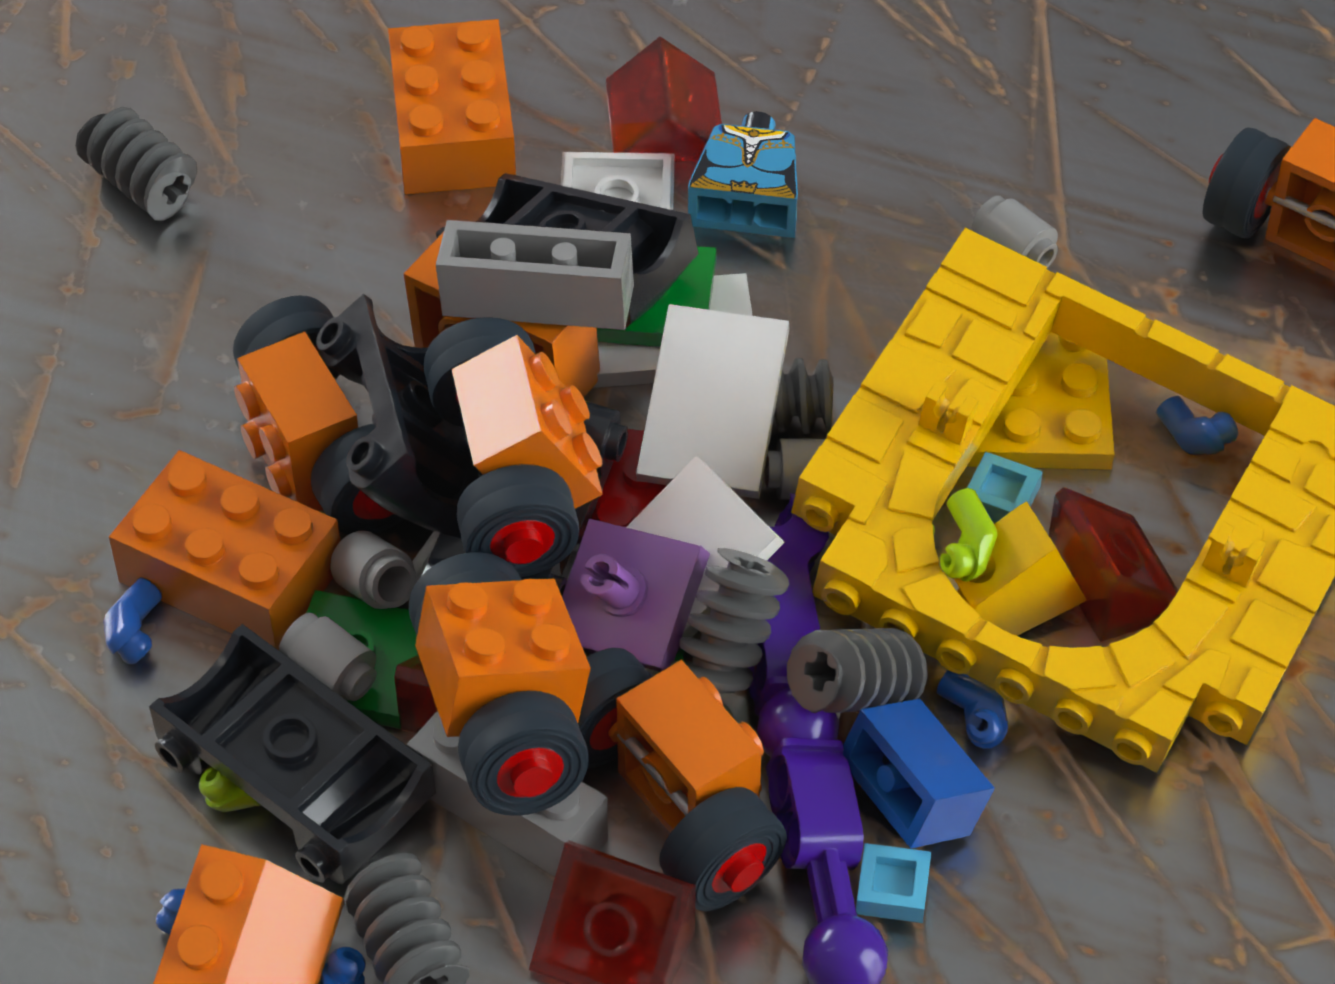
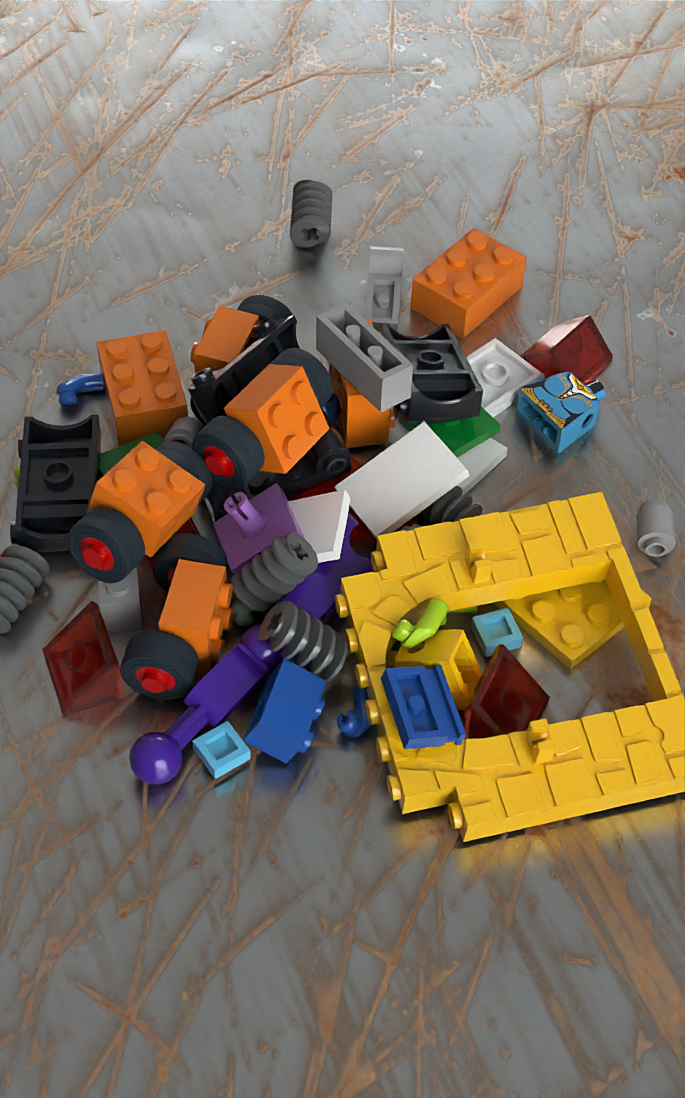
camera: 45 degrees right, 0 degrees up
light grey brick [279,613,377,701] -> none
blue arm [1156,396,1239,455] -> none
none -> light grey plate [365,246,404,332]
none -> blue plate [381,665,466,749]

